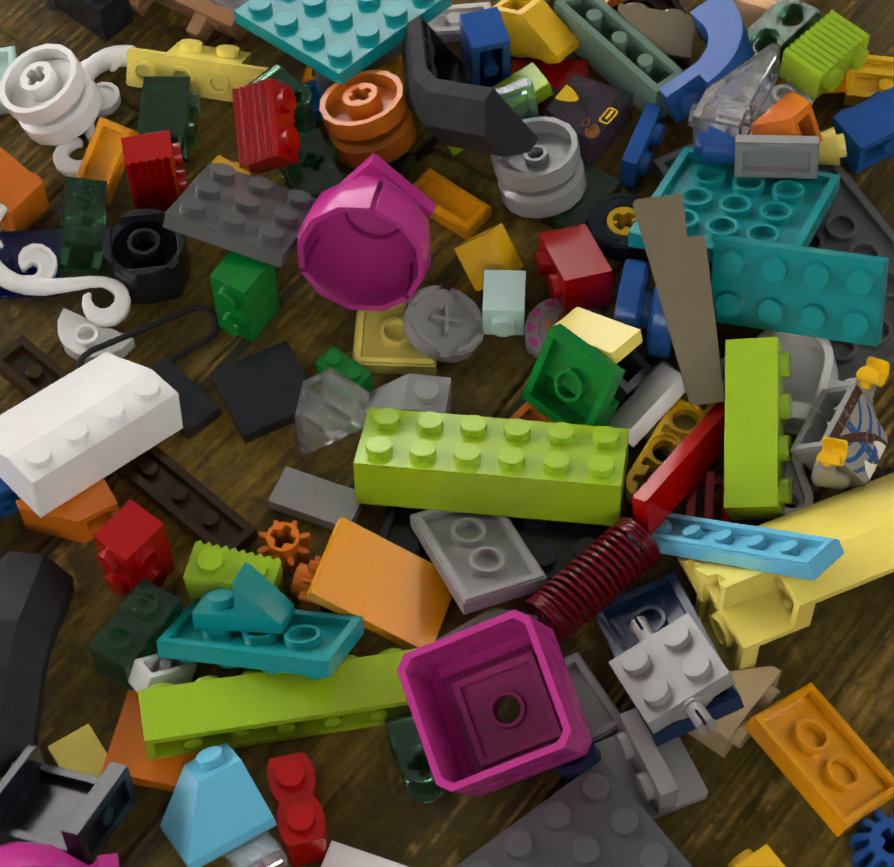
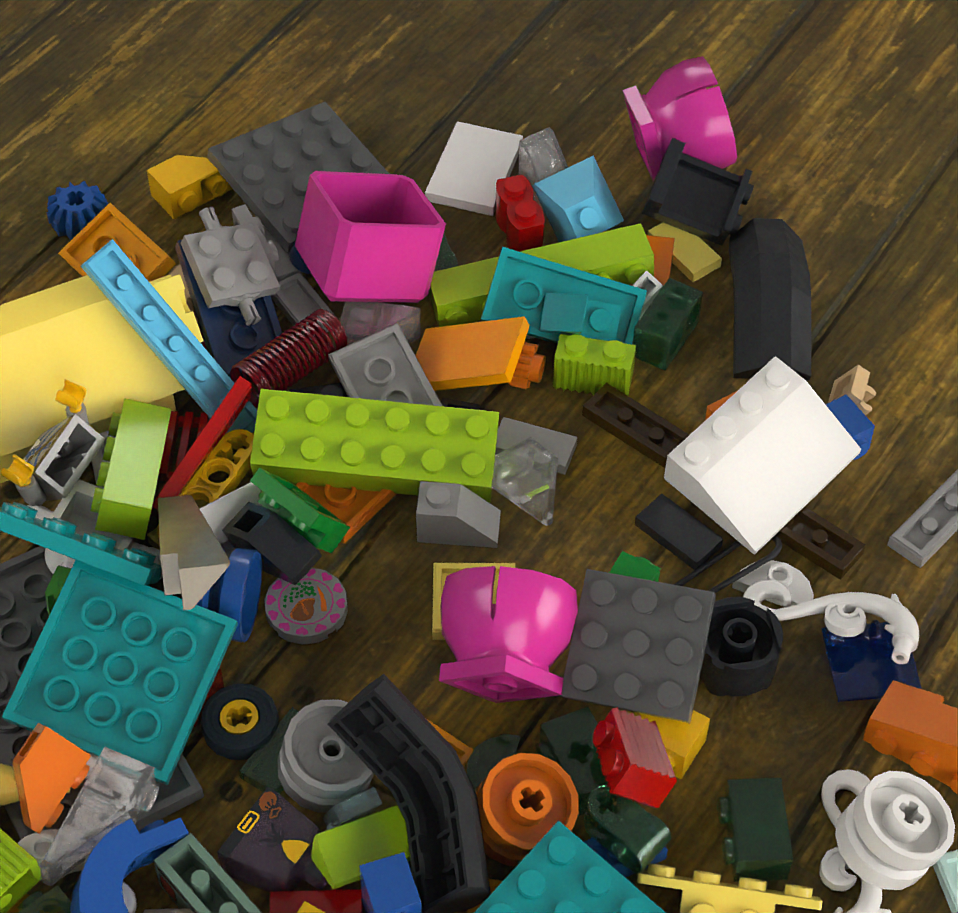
camera: 175 degrees right, 5 degrees down
clear green brick [58,176,107,275] -> none
light orange tile [70,116,139,206] -> none
red brick [93,499,175,604] -> none
red brick [121,130,188,212] -> none
black tile [209,341,322,444] -> none
orange gear [257,520,312,575] -> none
green piece [315,346,374,405] -> none
light grey tile [402,285,485,363] -> none
yellow panel [454,223,523,291] -> none
light aqua brick [482,270,526,337] -> none
red brick [534,224,613,314] -> none
light yellow tile [555,307,643,364] -> none
blue plate [620,103,666,190] -> none
blue cone [693,124,735,164] -> none
light grey tile [734,134,819,179] -> none

